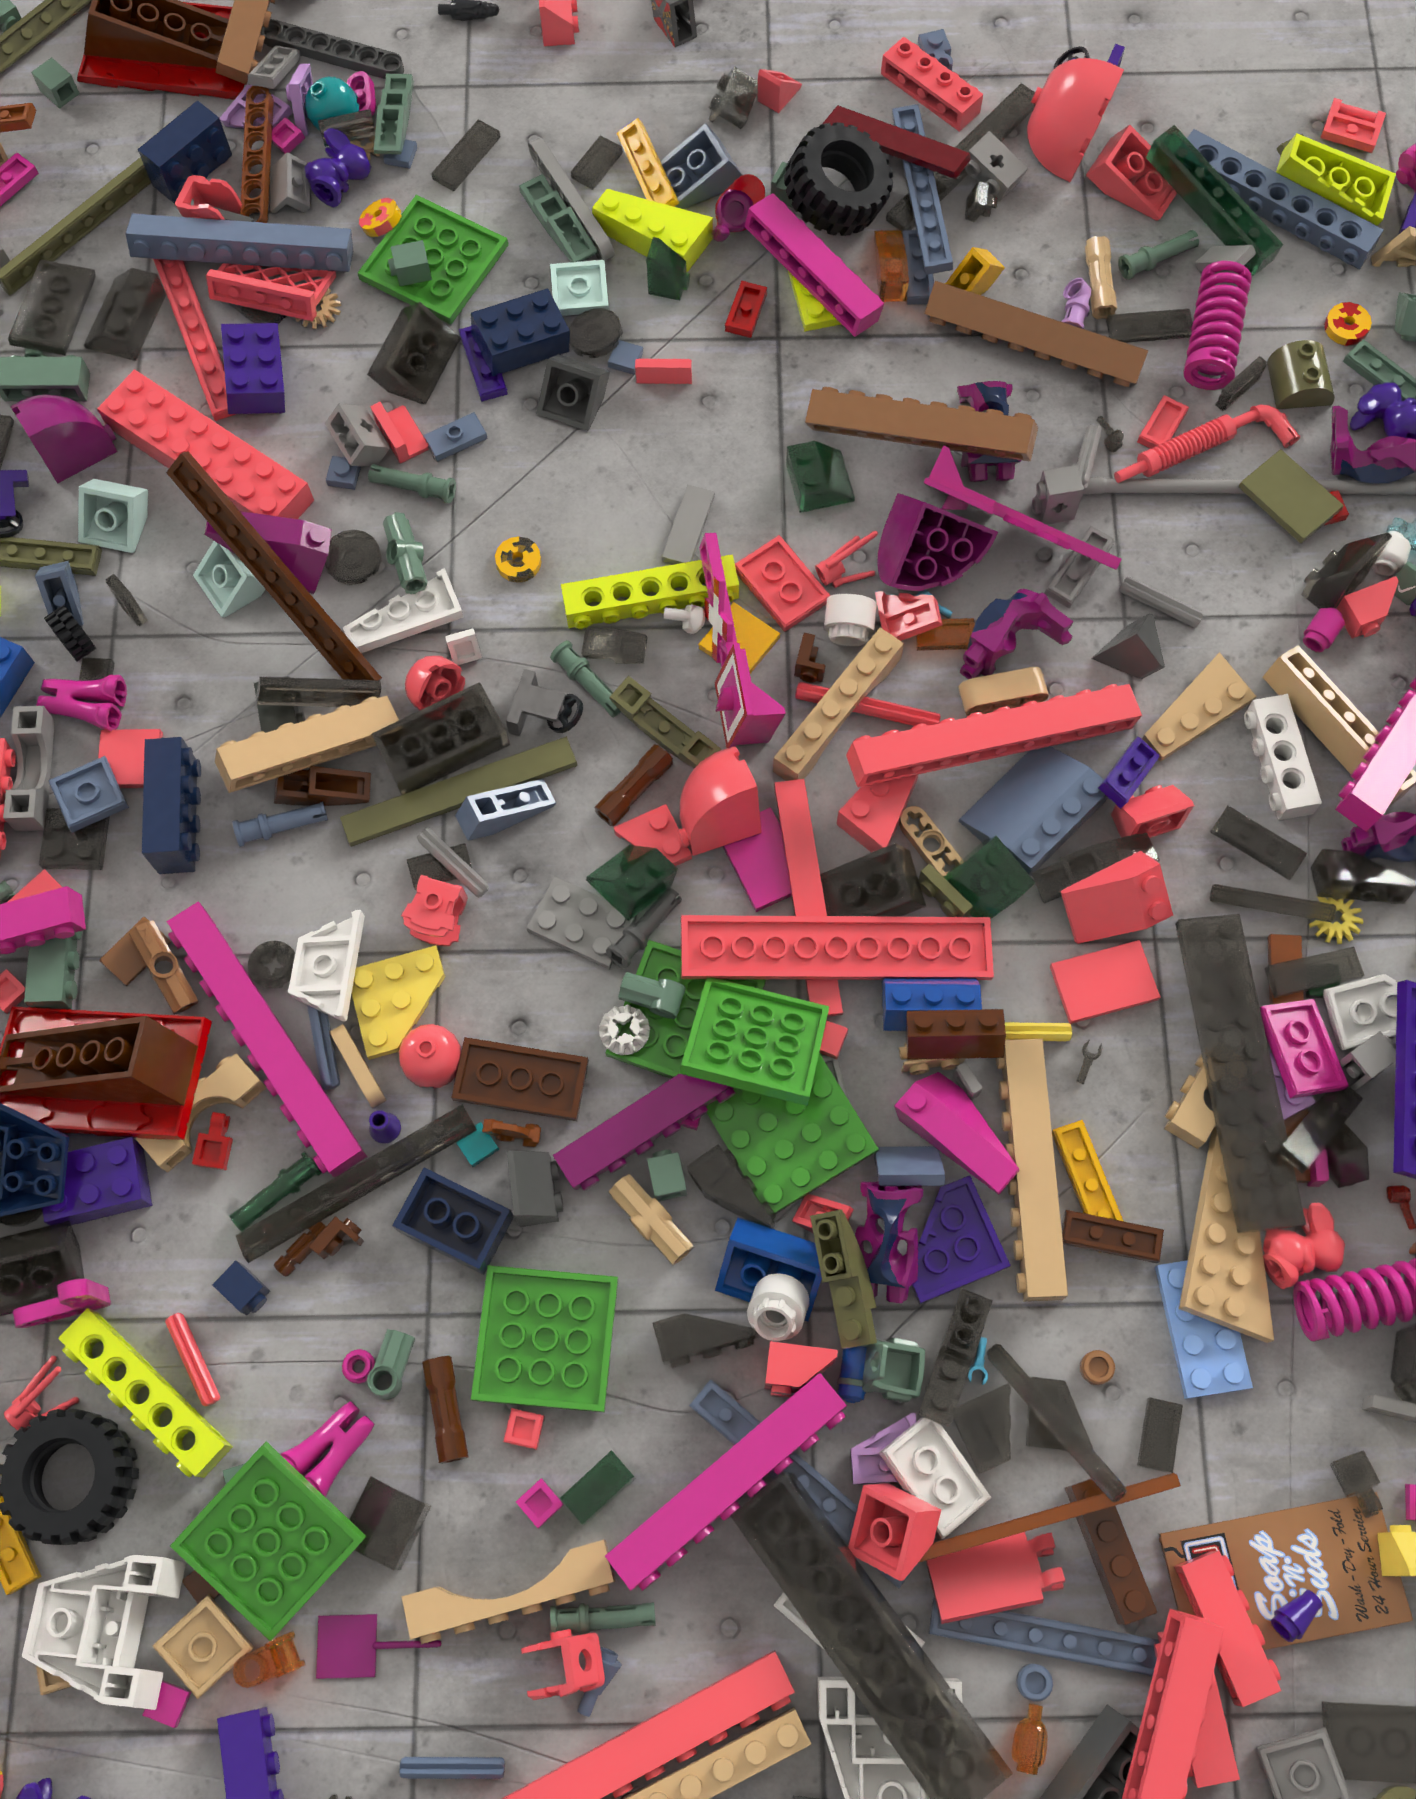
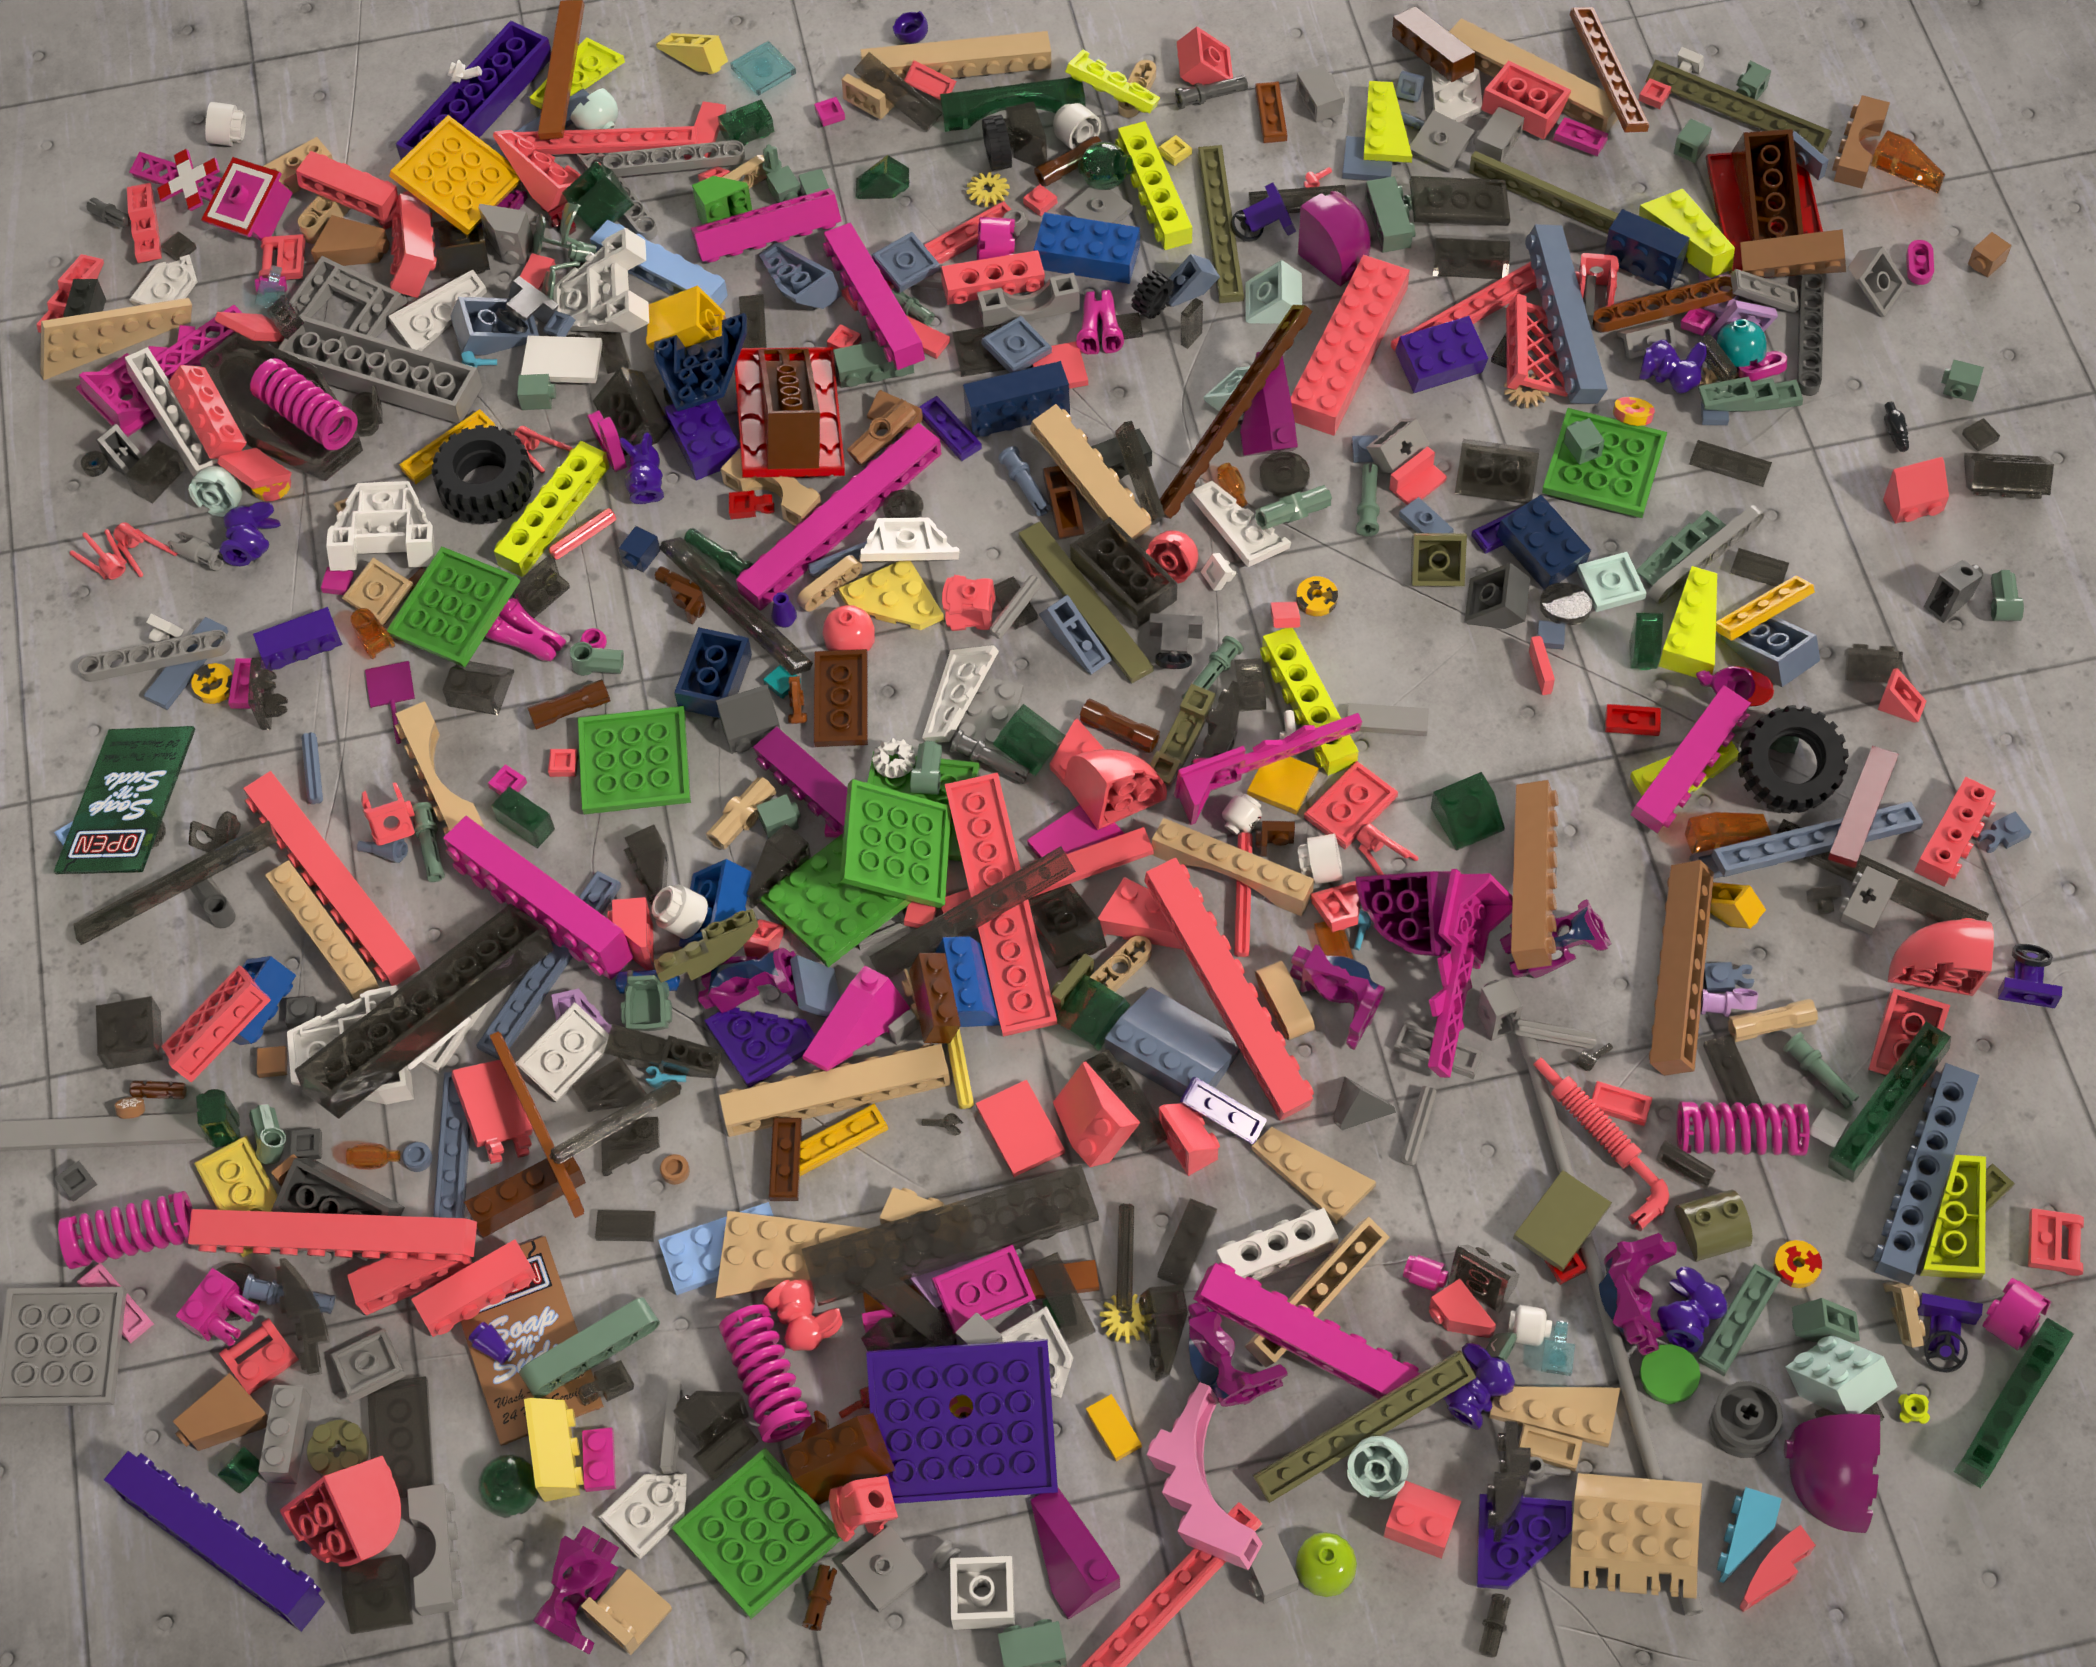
camera: 80 degrees right, 10 degrees down
coral slope [847,1483,941,1581] -> none
none -> clear smoke bracket [512,555,570,618]
none -> sand green beam [519,1297,660,1398]
none -> dark purple animal [619,433,664,504]
none -> clear smoke tile [869,846,1076,978]
none -> dark purple tile [919,396,982,461]
none -> white wing [922,645,999,743]
none -> clear smoke slope [1190,681,1240,765]
none -> clear orange plant [1217,463,1248,507]
none -> white head [1222,794,1262,835]
none -> coral tile [1271,602,1300,628]
none -> olive brick [1411,533,1467,586]
none -> neon yellow wedge [1639,188,1735,278]
none -> sand blue plate [1704,962,1754,993]

